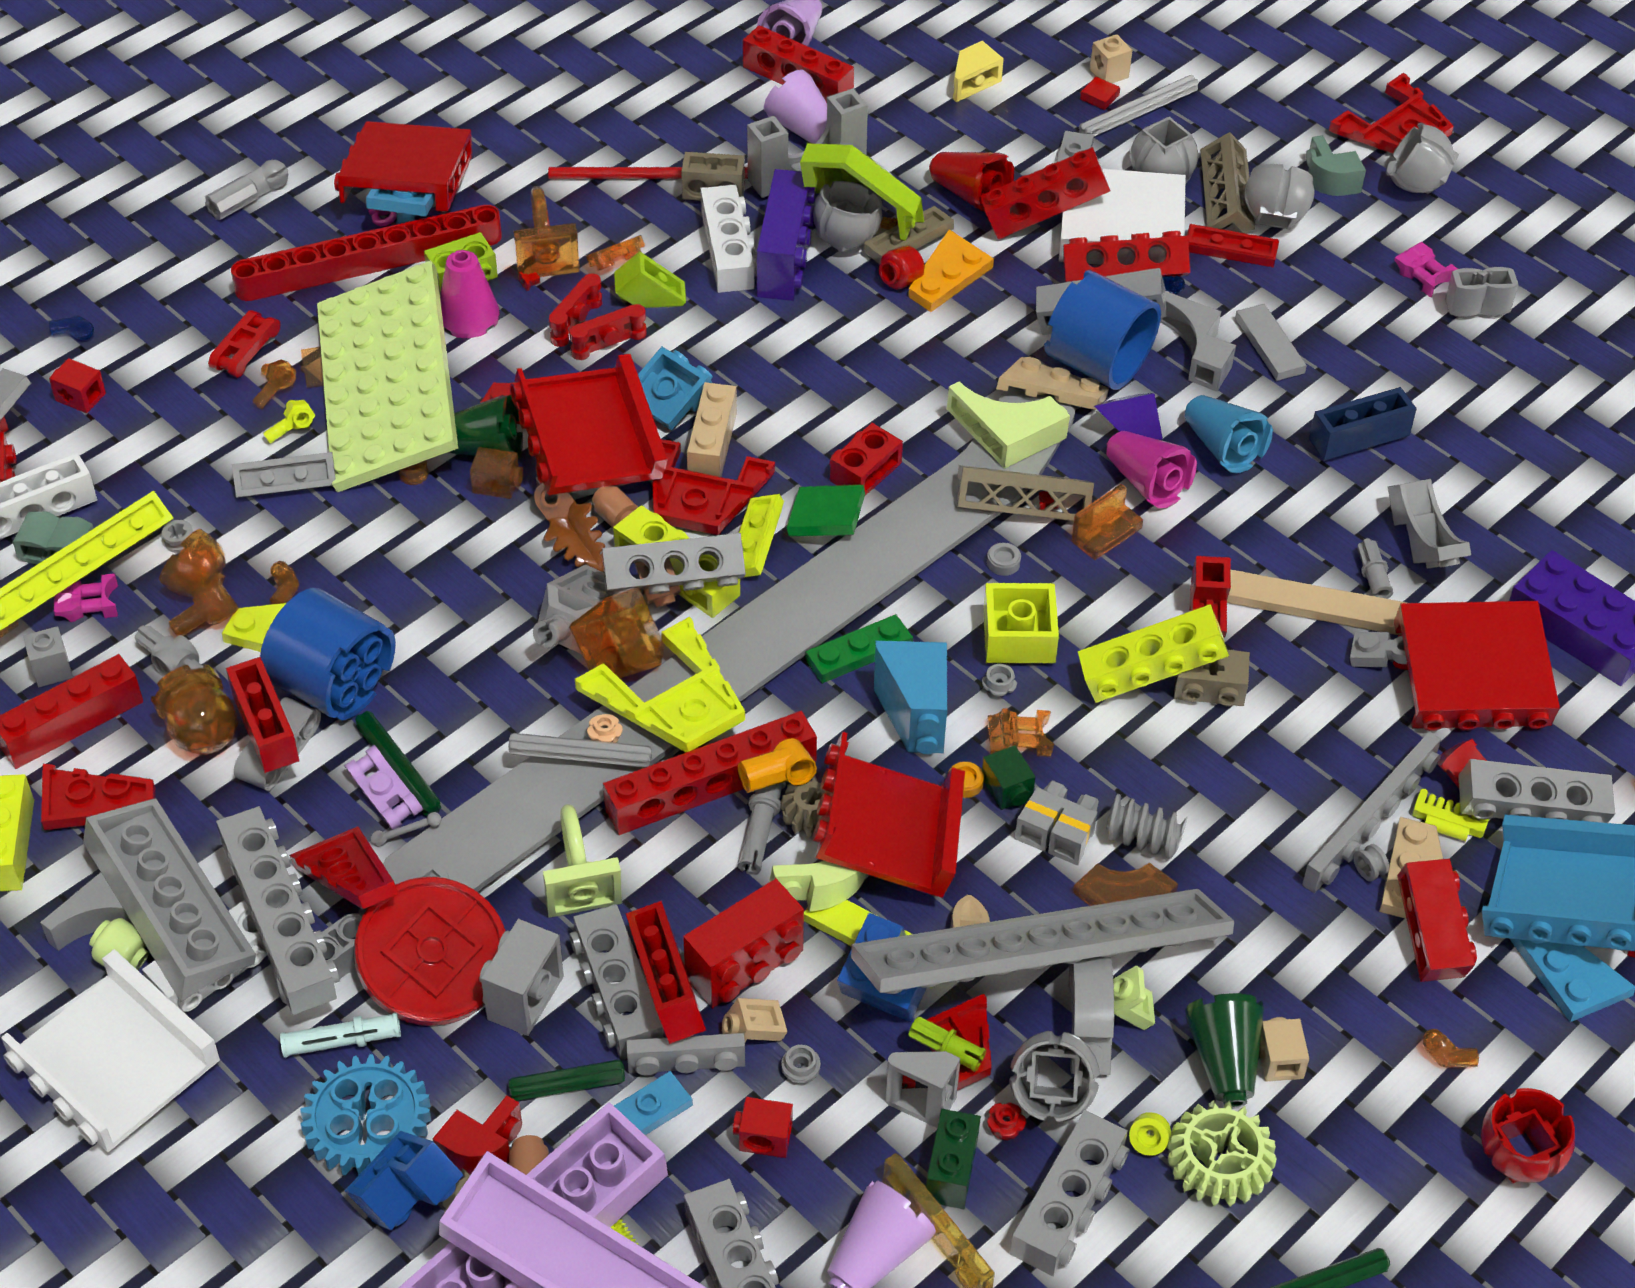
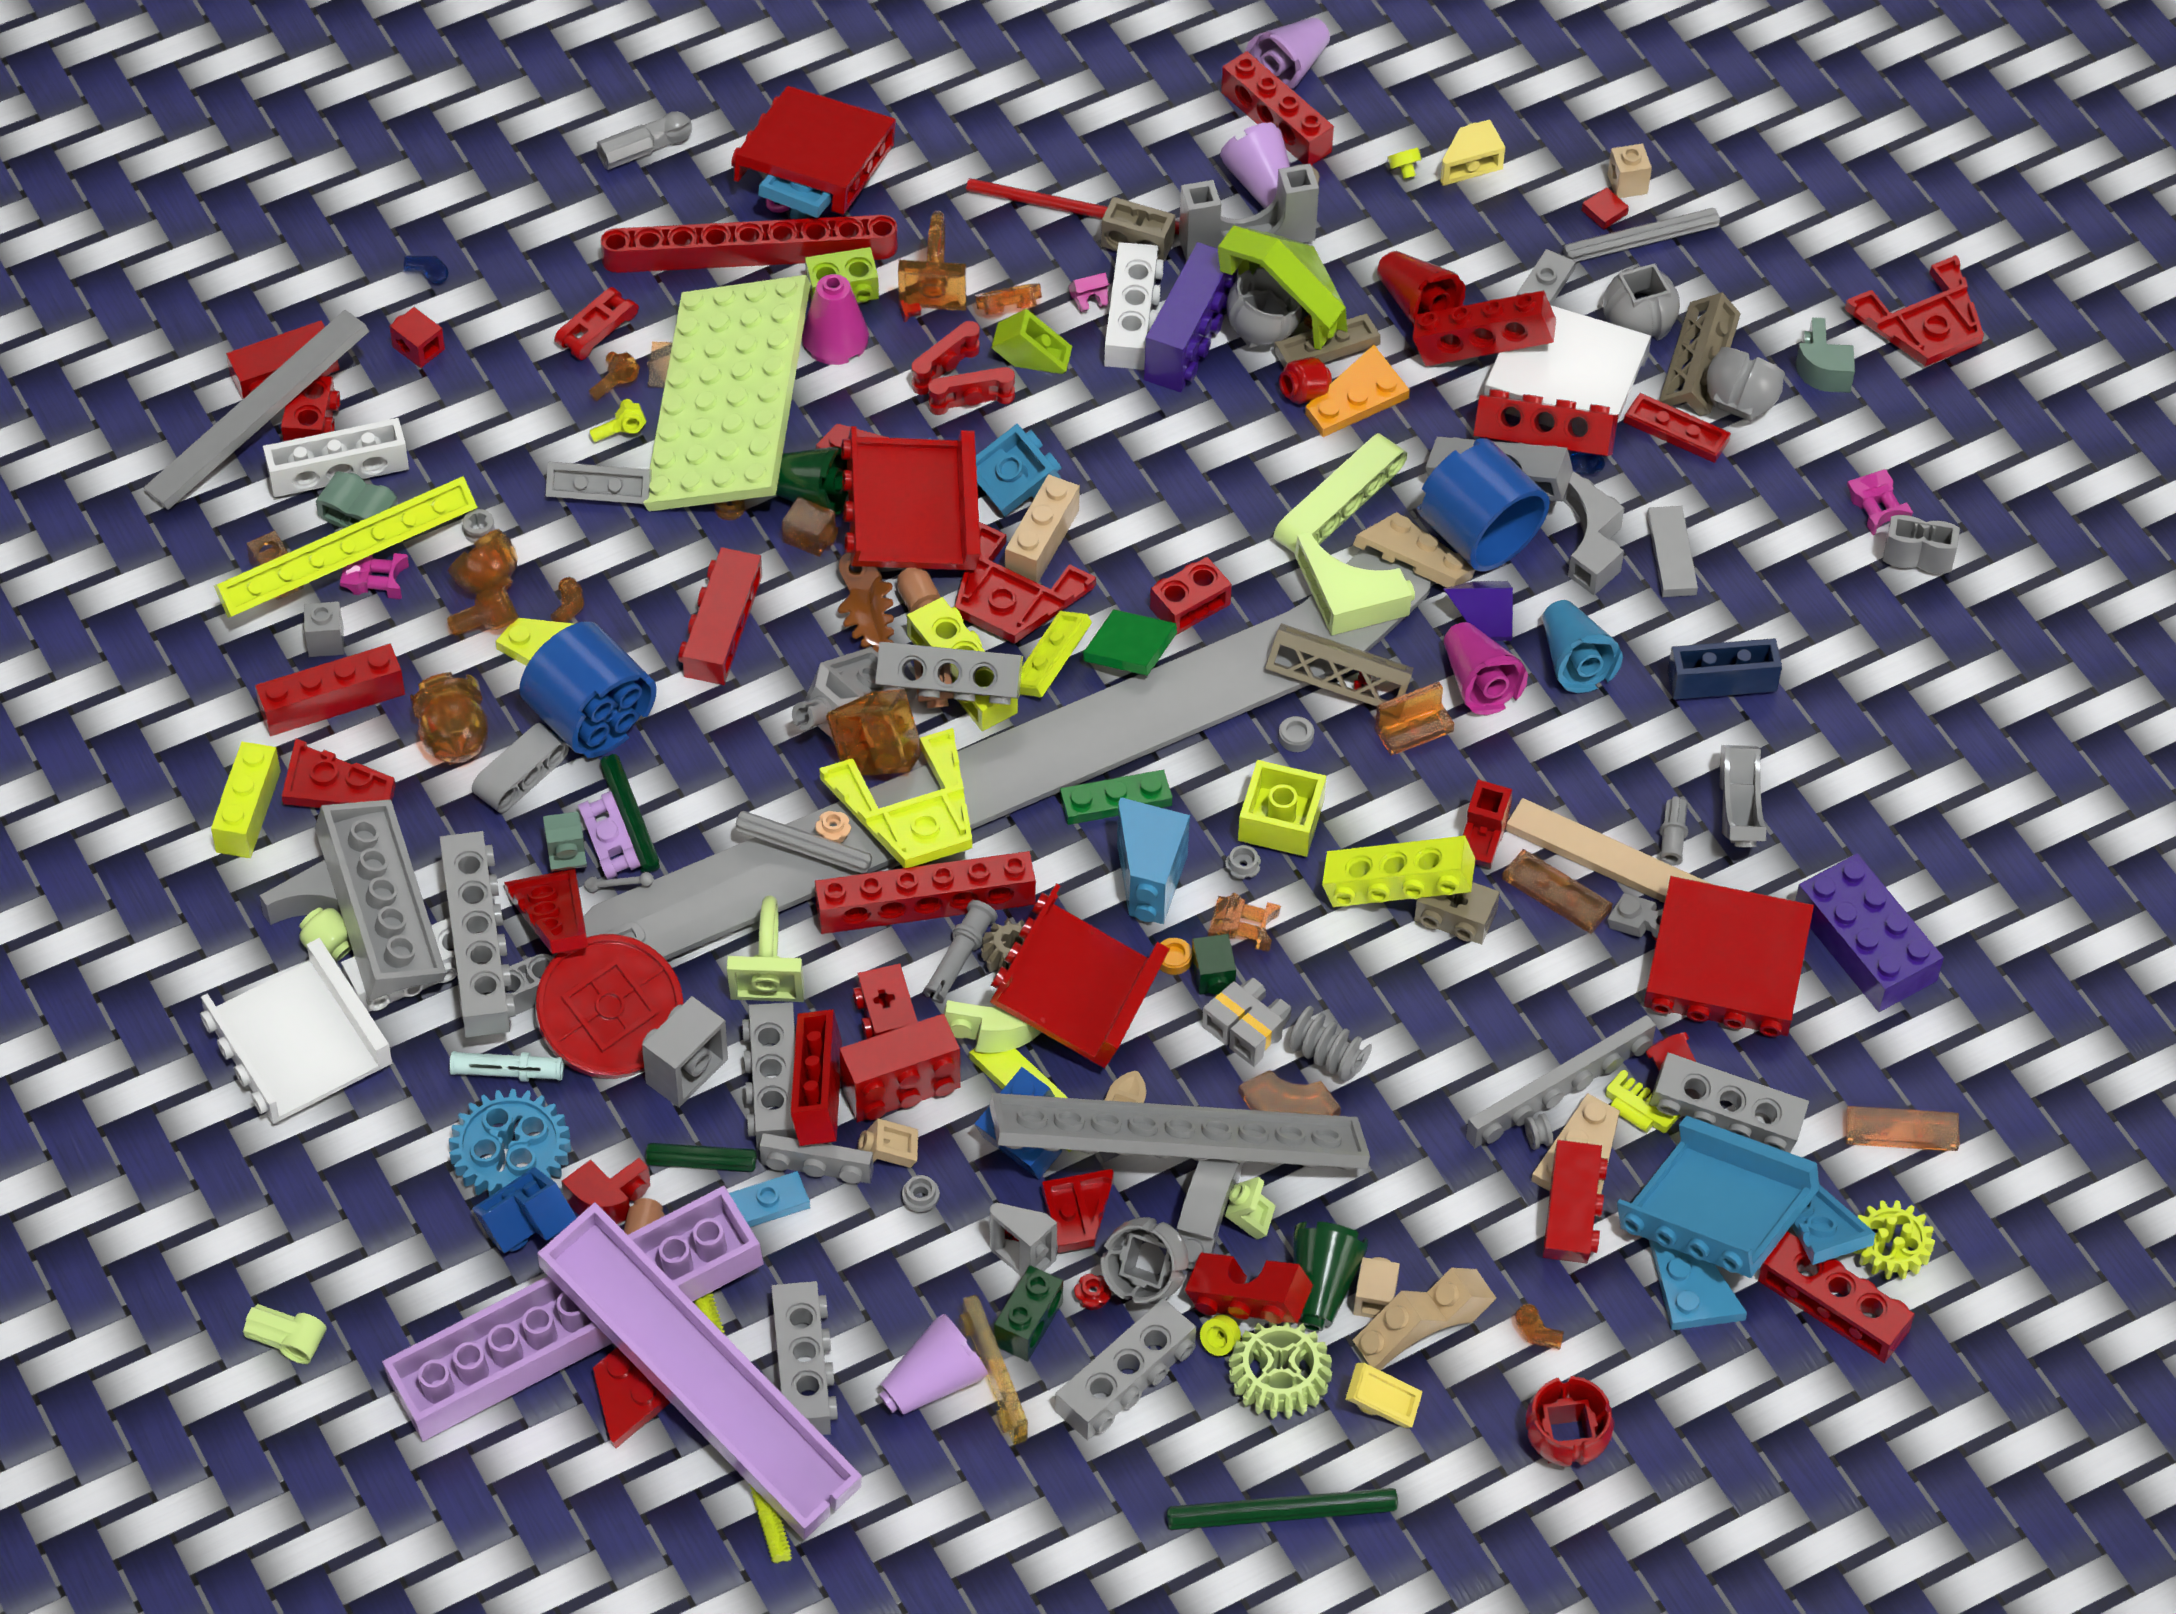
camera: 15 degrees right, 5 degrees up
light grey axle [135,625,216,691] -> none
red brick [226,657,300,773] -> none
red brick [733,1097,793,1158] -> none
light orange piece [738,738,817,793] -> none
lime axle [908,1017,986,1072] -> none
light grey piece [1386,123,1459,194] -> none
none -> sand green brick [543,811,587,872]
none -> brick [678,547,762,685]
none -> red brick [852,964,918,1039]
none -> dark pink tile [1068,272,1109,312]
none -> red arch [1185,1252,1313,1324]
none -> yellowish green beam [1273,433,1408,553]
none -> light yellow tile [1346,1363,1423,1428]
none -> tan arch [1353,1267,1497,1370]
none -> neon yellow tile [1387,147,1422,179]
none -> clear orange tile [1502,849,1613,934]

